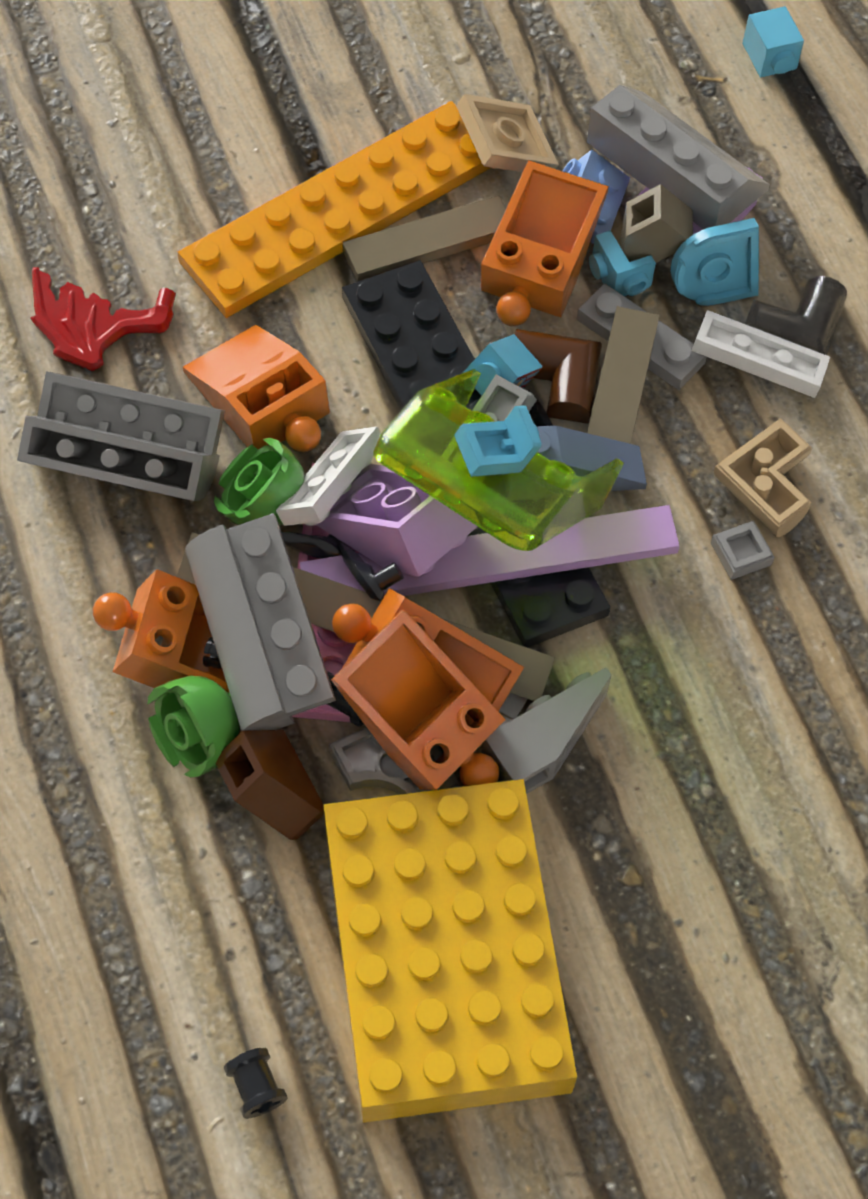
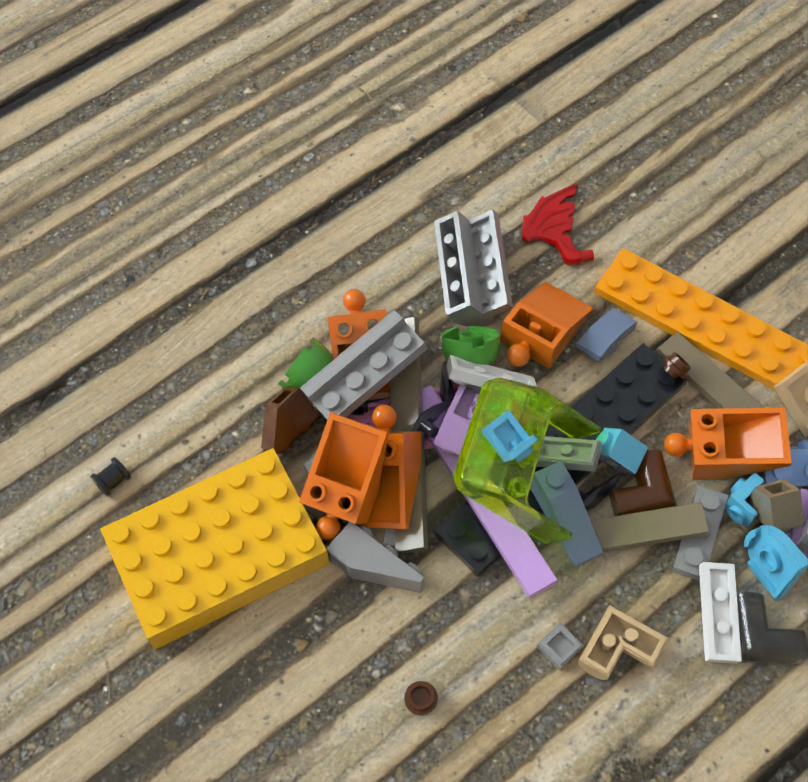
camera: 75 degrees right, 0 degrees up
none -> reddish brown plate [404,681,438,716]
none -> sand blue slope [576,308,637,361]
none -> reddish brown plate [663,352,691,379]

